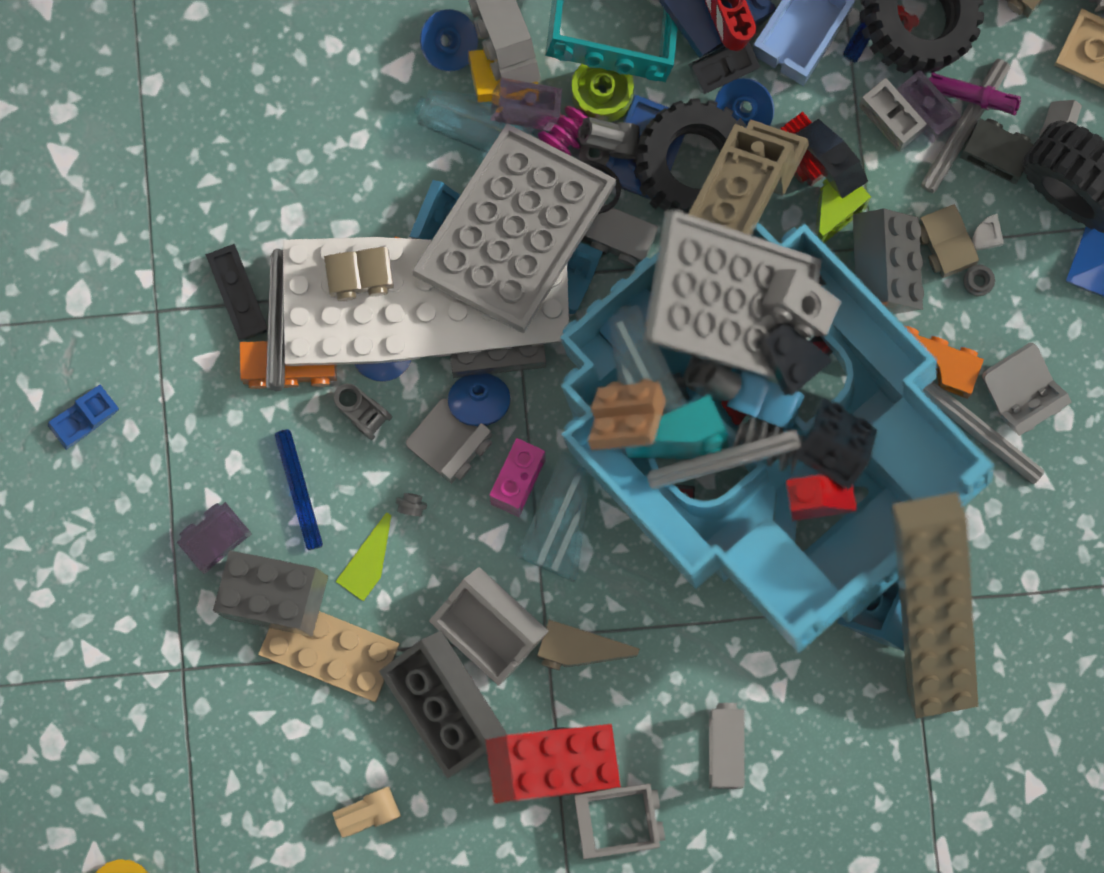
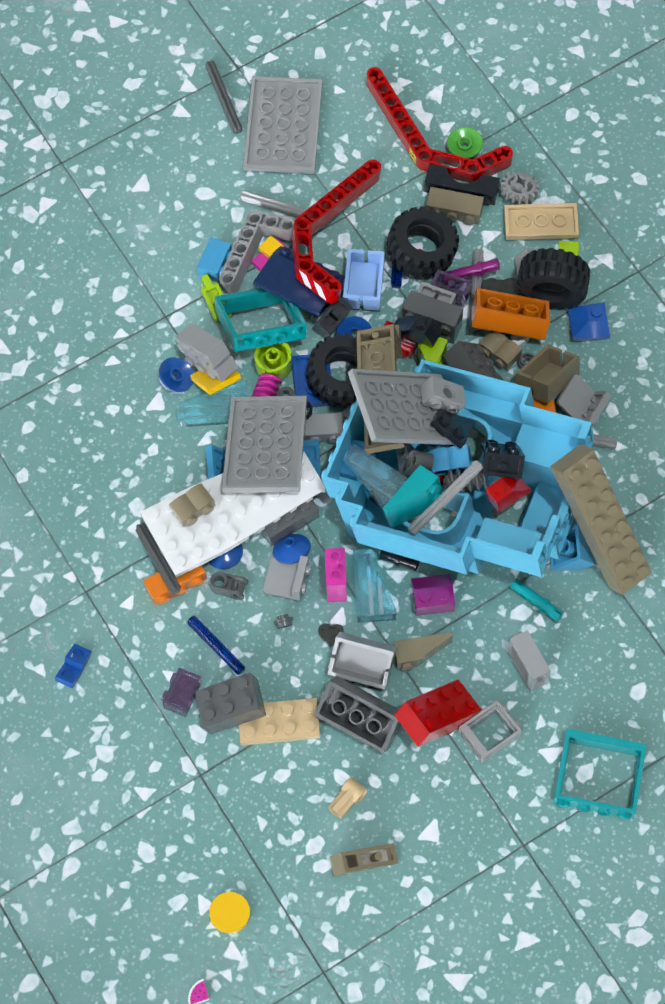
camera: 25 degrees left, 15 degrees down
black plate [206,243,268,342] -> none
lime sticker [336,512,392,602] -> none
brick [490,77,562,131] -> none
dark grey piece [578,117,640,160] -> none
medium nougat plate [588,379,666,450] -> none
none -> clear smoke tile [318,623,344,648]
none -> dark grey brick [402,290,463,344]
none -> magenta slope [411,574,455,616]
none -> orange brick [472,288,550,340]
none -> teal pin [510,578,564,622]
none -> dark tan piece [516,344,580,404]

